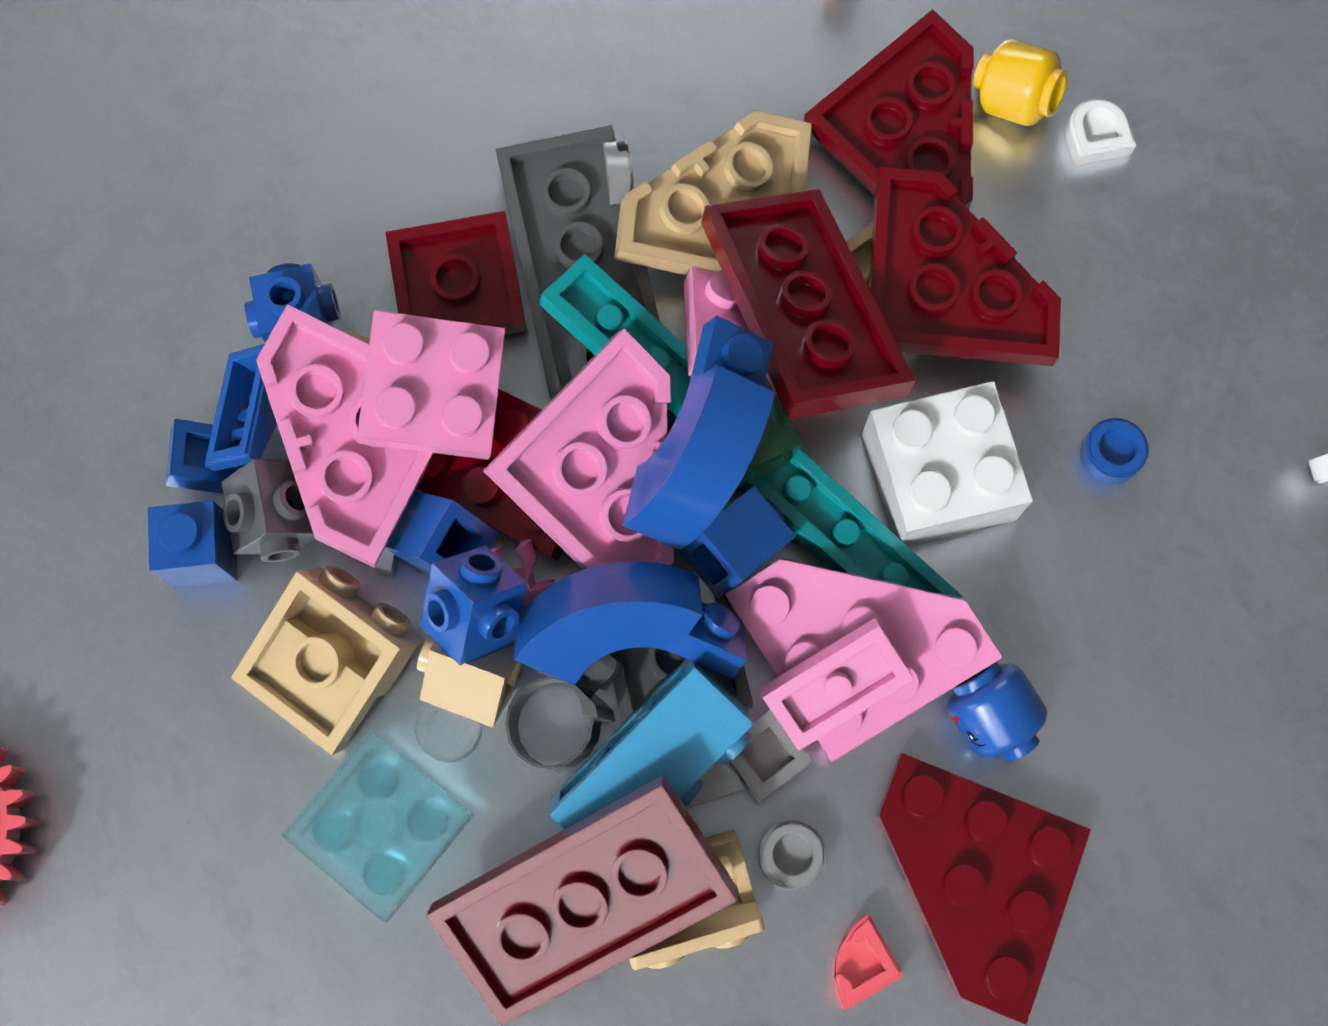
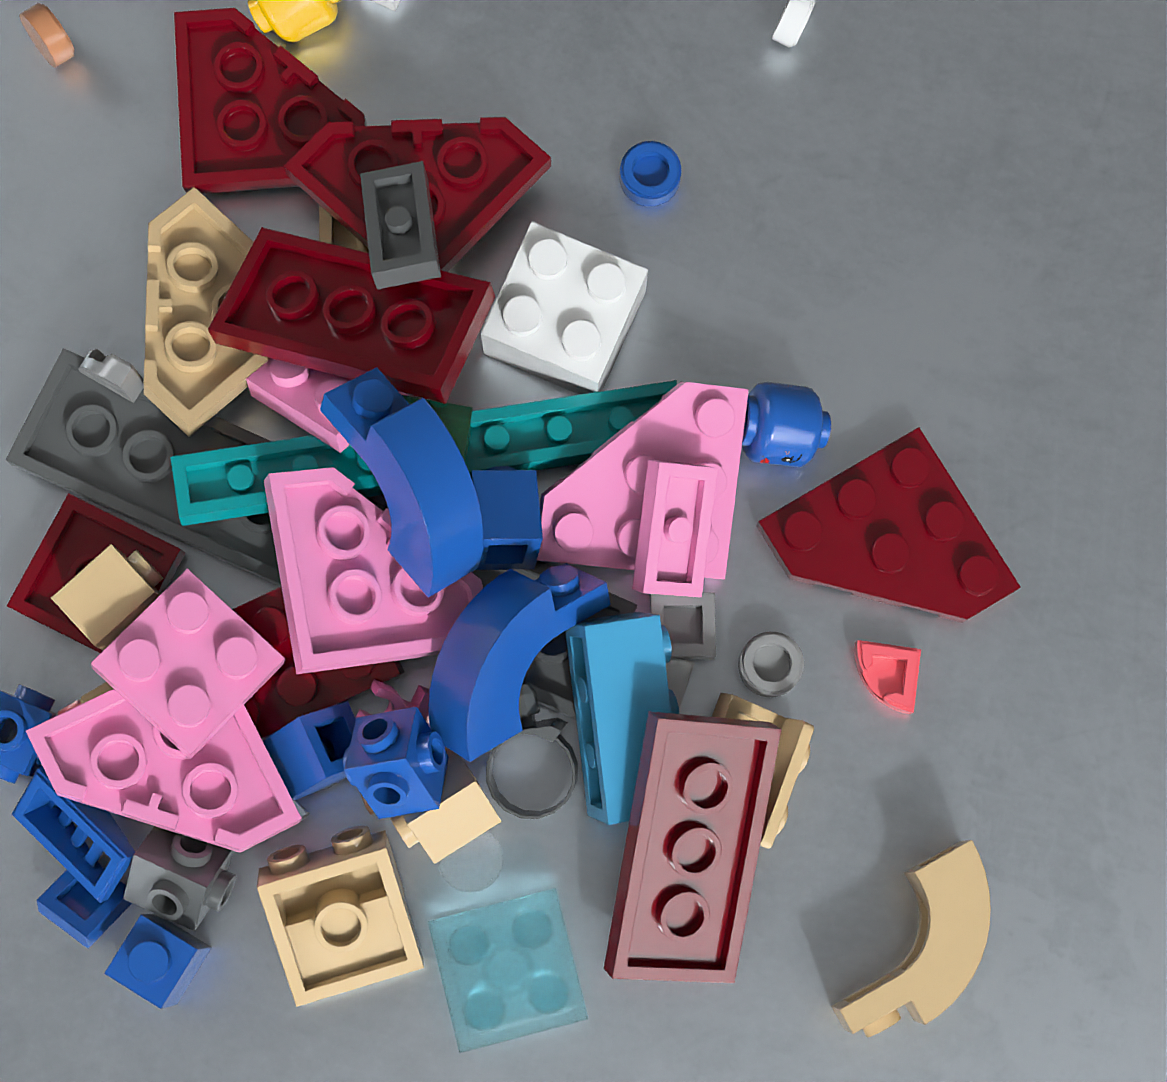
camera: 55 degrees left, 5 degrees up
none -> tan brick [51,544,163,650]
none -> dark grey plate [360,161,441,289]

